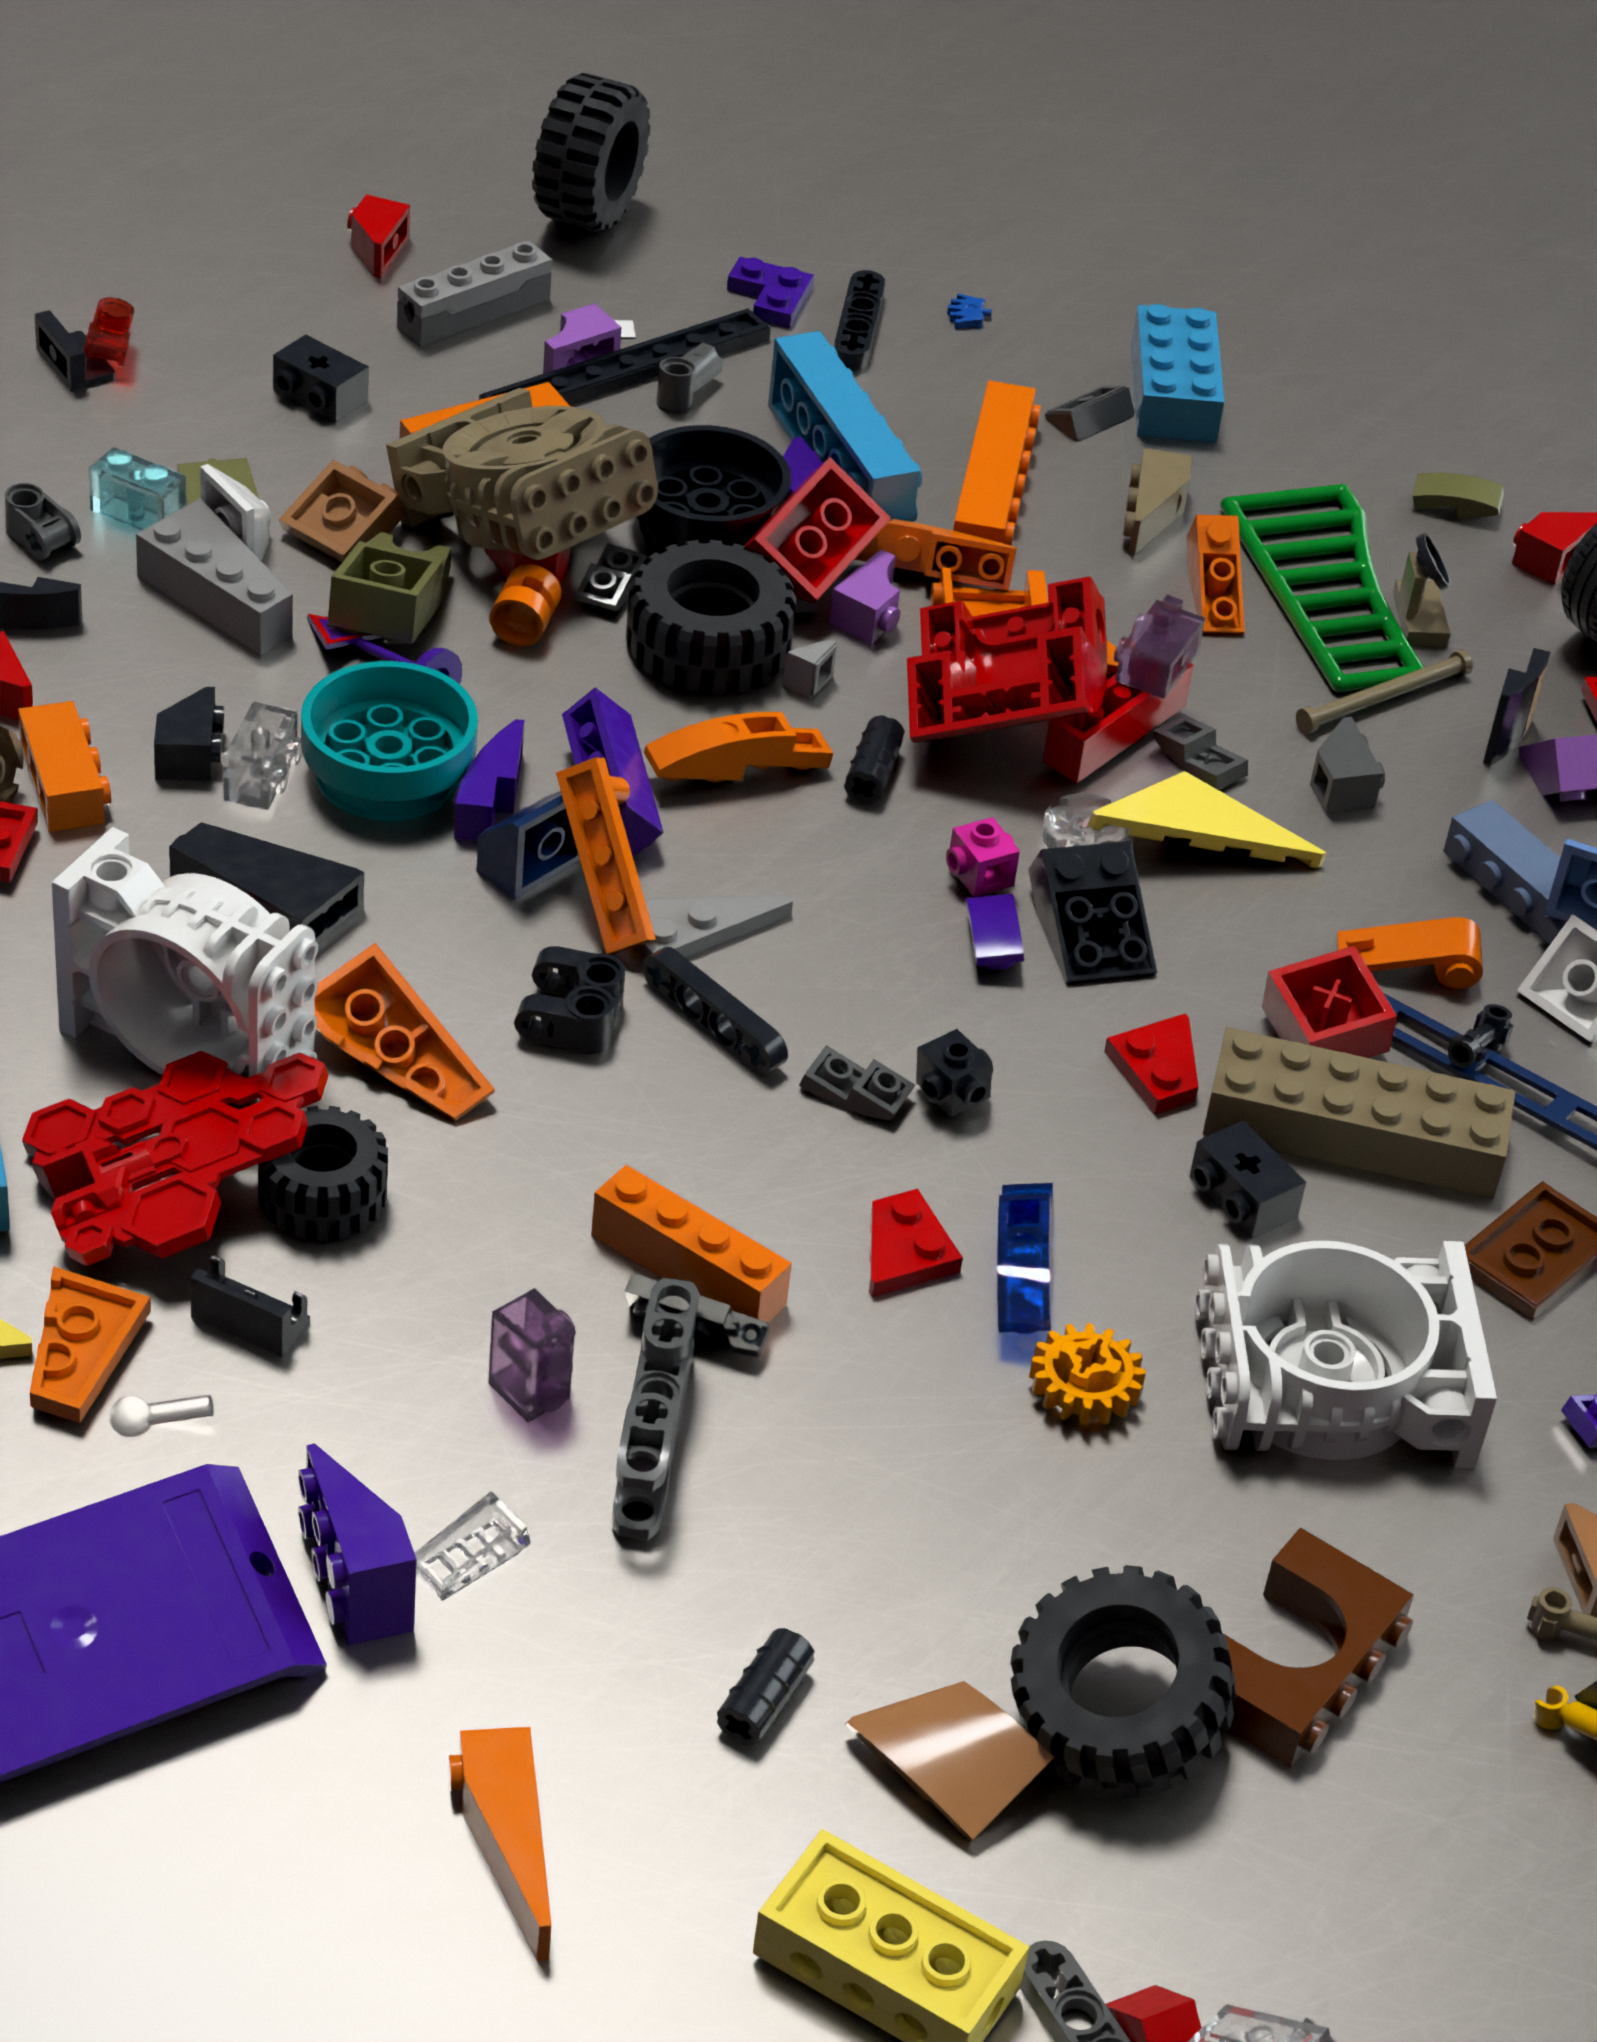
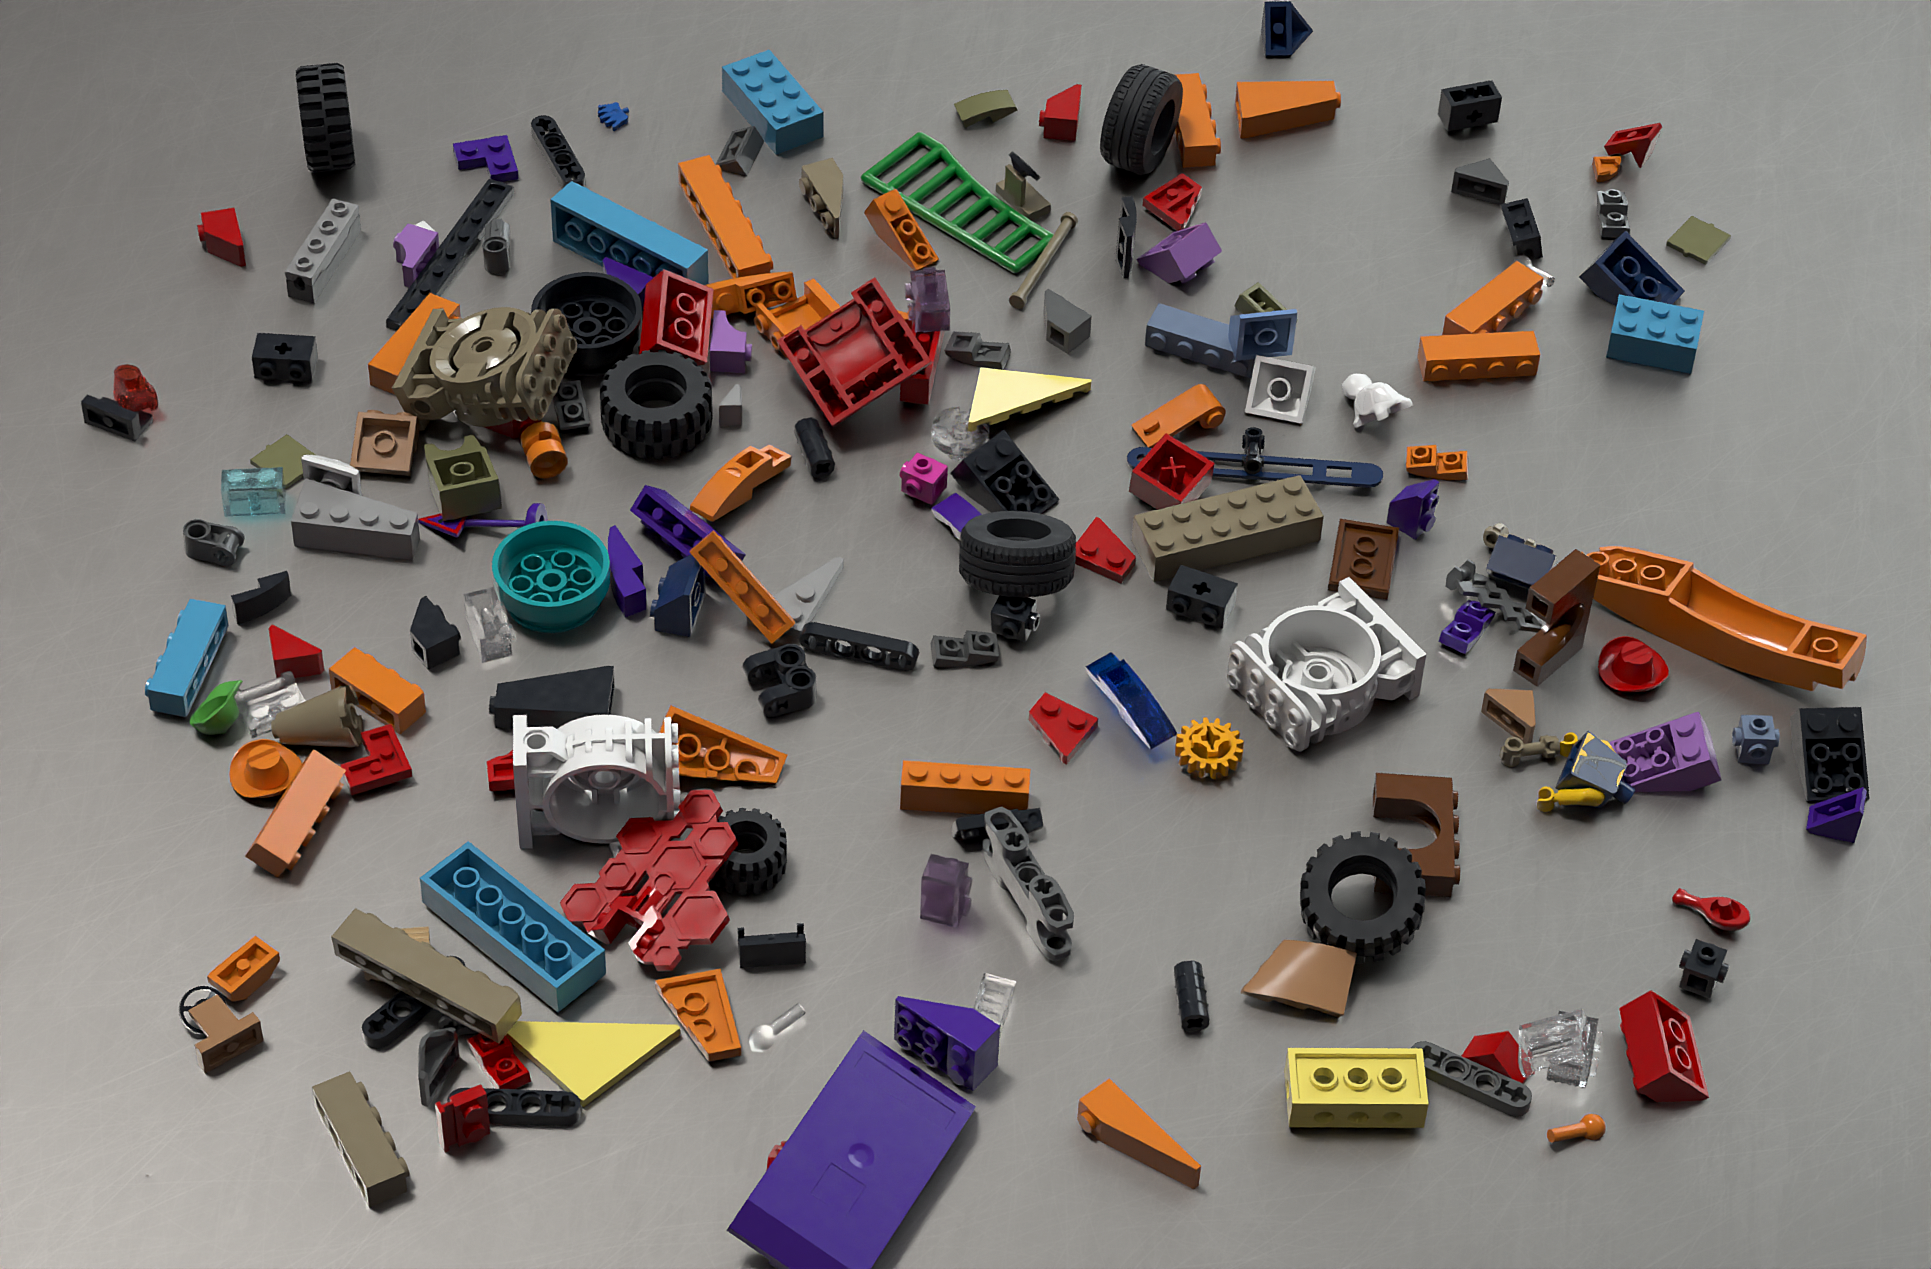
camera: 30 degrees left, 5 degrees up
none -> black tyre [959,511,1076,598]

